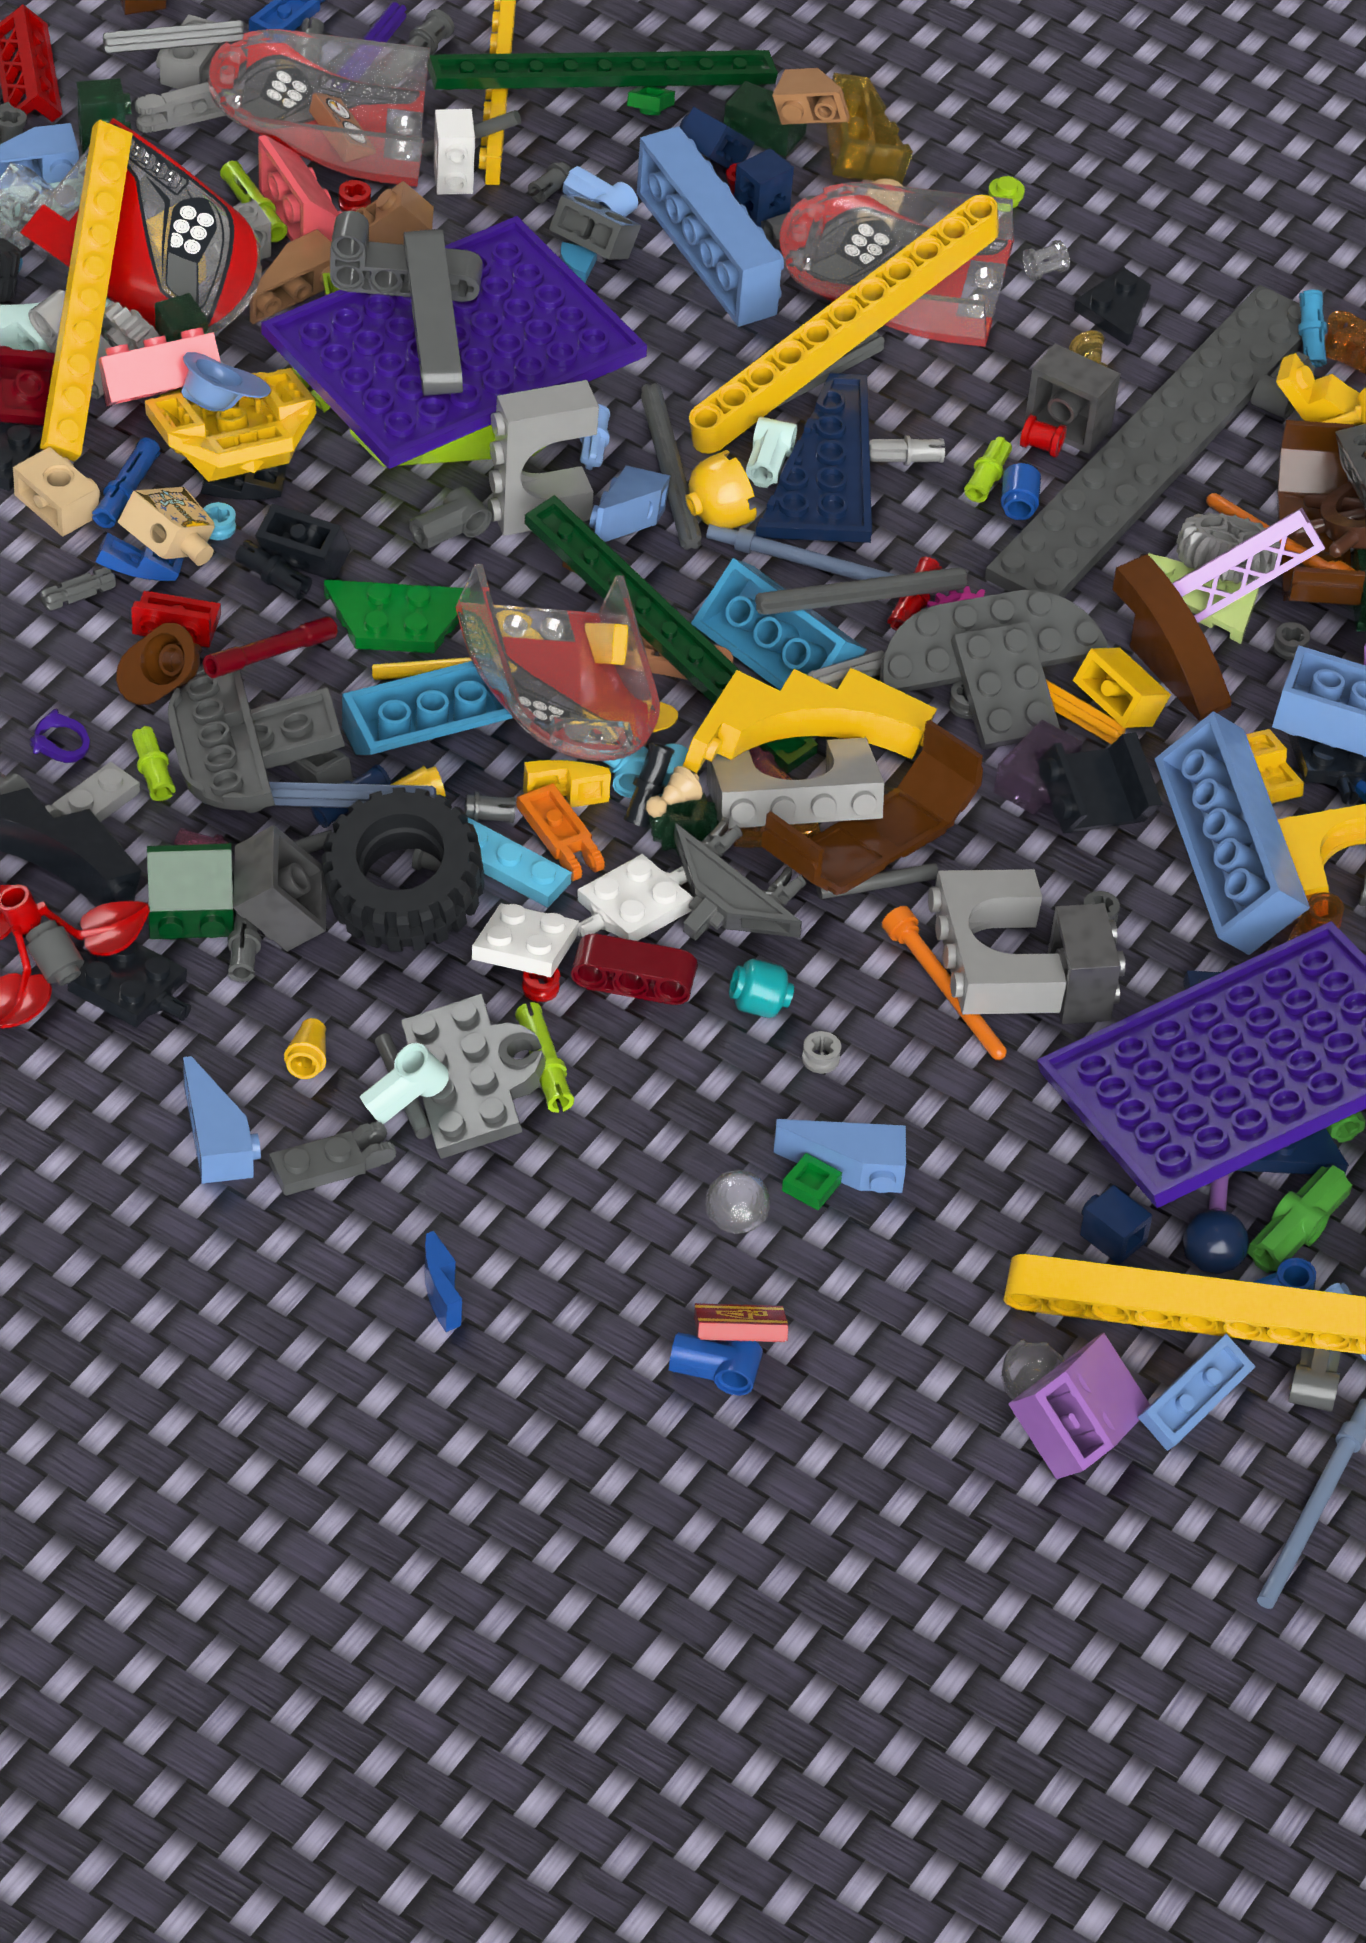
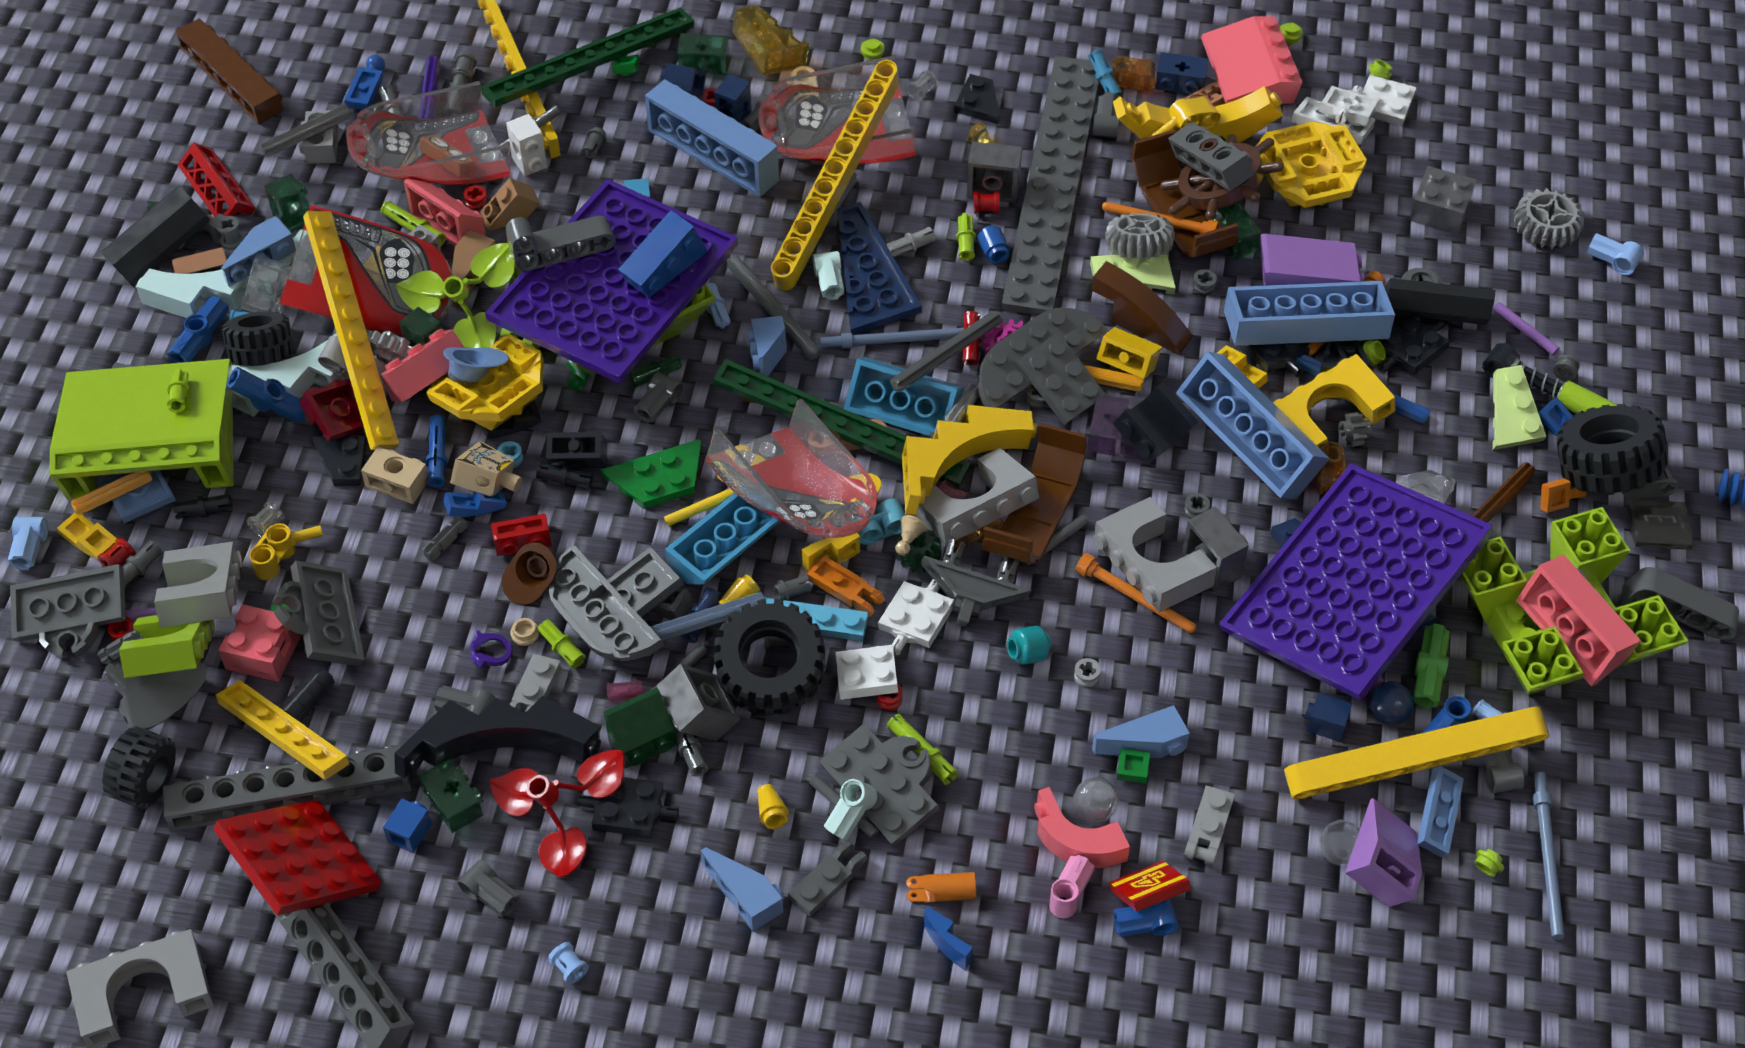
camera: 20 degrees left, 5 degrees up
dark grey brick [26,920,84,986] -> none
light grey hinge [135,82,235,133] -> none
dark red piece [203,616,338,678] -> none
dark grey beam [403,229,463,396] -> none
light grey arch [488,380,599,536] -> none
dark grey brick [548,196,641,260] -> none
light blue piece [563,166,638,217] -> none
dark red beam [571,934,698,1005] -> none
yellow tile [585,623,628,665] -> none
black pin [624,742,675,828] -> none
yellow cylinder [685,450,757,529] -> none
medium nougat slope [772,68,850,125] -> none
fence [1172,508,1325,623] -> none
none -> lime plant [396,243,515,348]
none -> tan plate [510,618,539,646]
none -> green arm [566,360,589,391]
none -> blue wedge [618,211,708,298]
none -> clear green axle [629,355,682,388]
none -> orange piece [906,872,976,902]
none -> coral arch [1034,787,1130,868]
none -> bright pink piece [1049,855,1095,919]
none -> light grey plate [1184,785,1235,866]
none -> lime plate [1474,849,1504,877]

